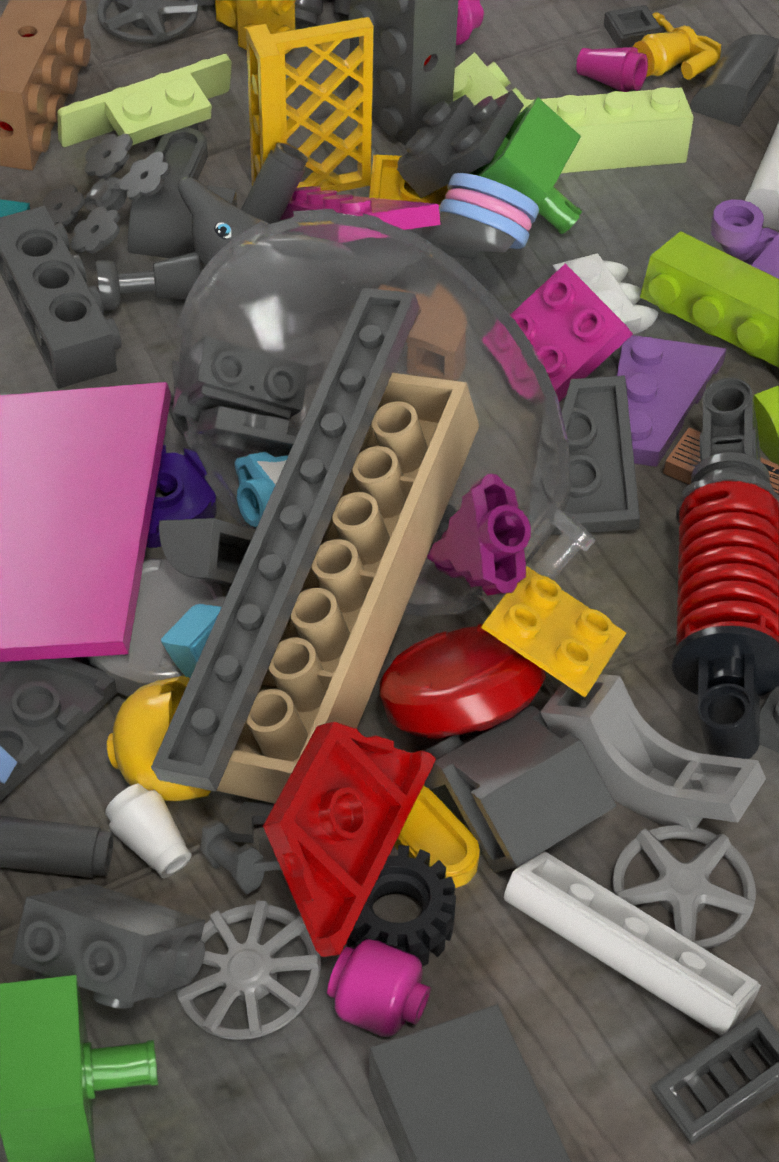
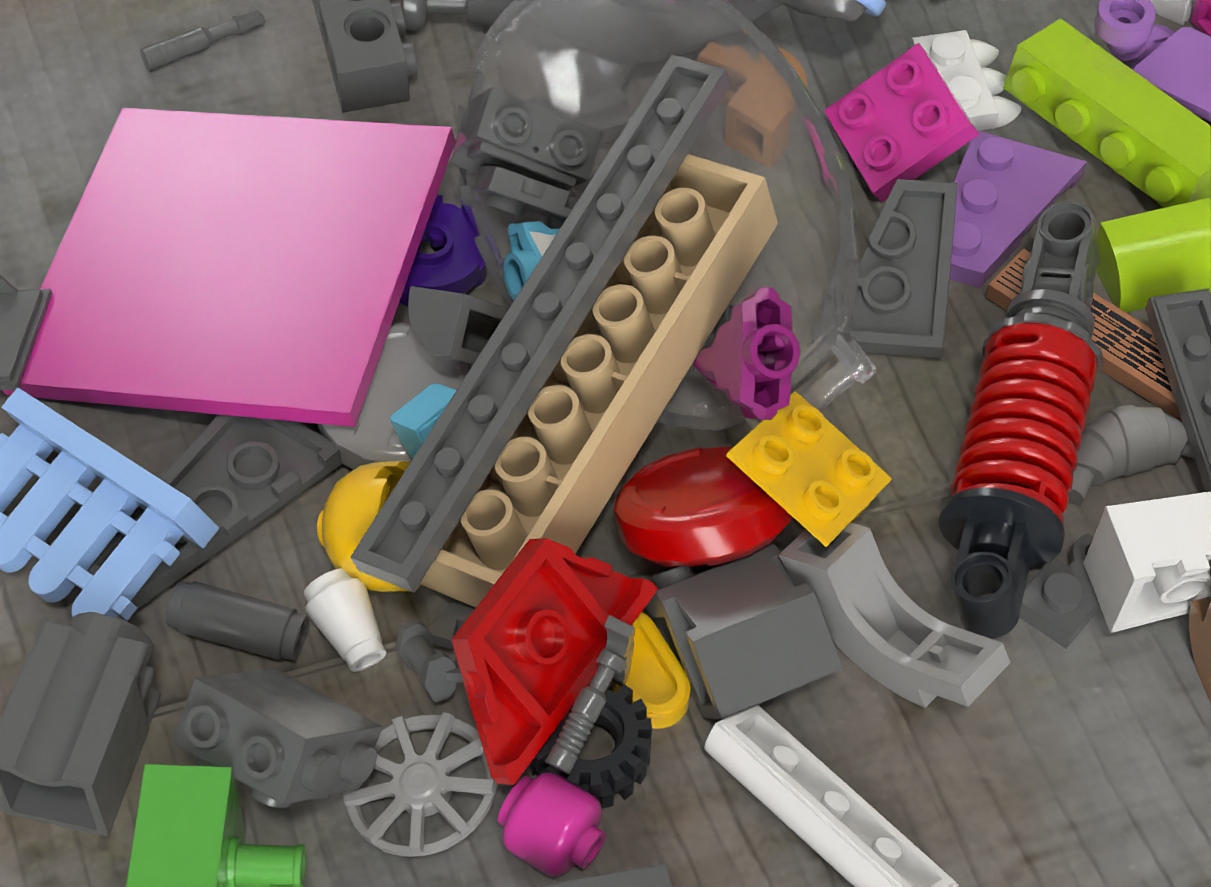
camera: 10 degrees right, 5 degrees up
light grey wheel [613,825,756,949] -> none
none -> dark grey piece [545,615,635,774]

